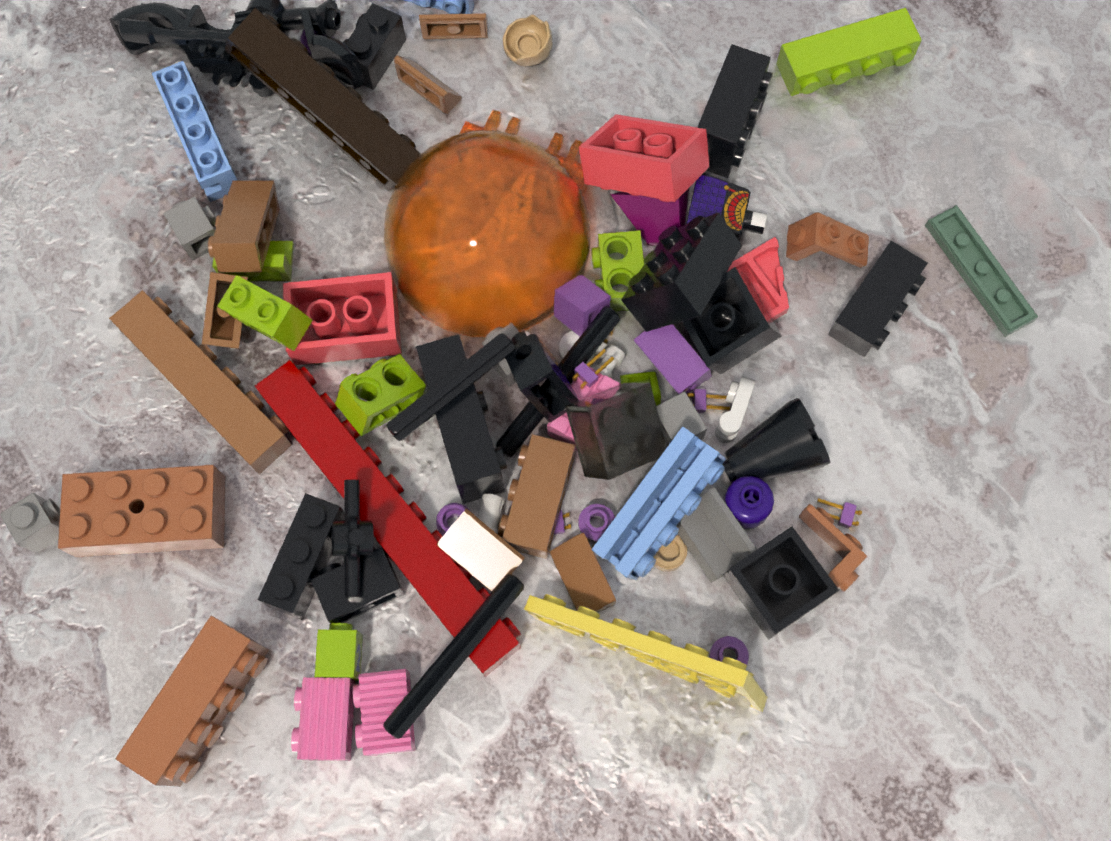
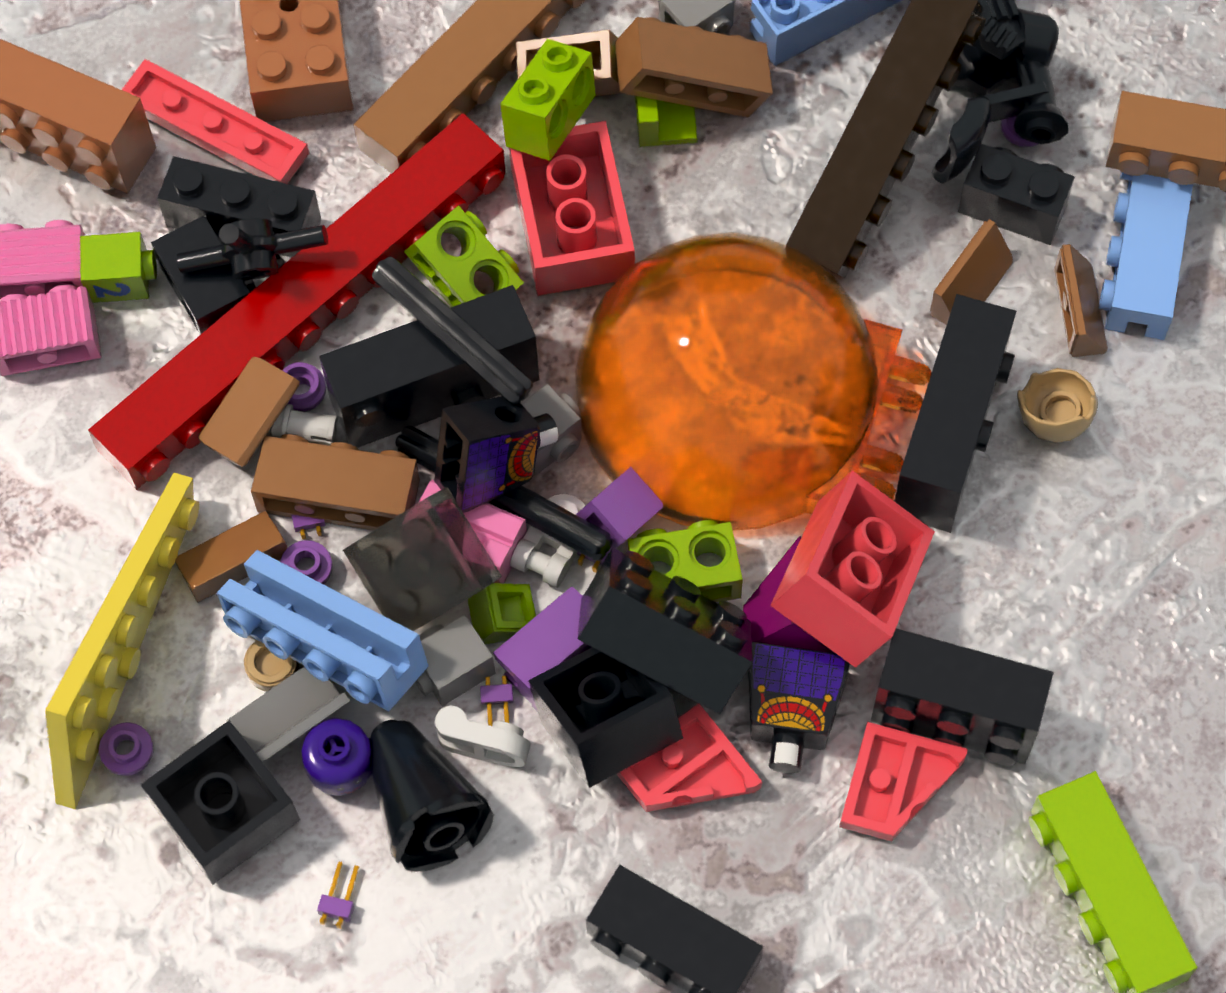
camera: 85 degrees right, 5 degrees down
black axle [383,574,524,739] -> none
piece [572,349,614,389] -> none
nougat bracket [786,212,869,268] -> none
nougat bracket [799,504,867,592] -> none
none -> coral plate [122,59,309,184]
none -> coral wing [839,722,968,842]
none -> black brick [894,294,1017,533]

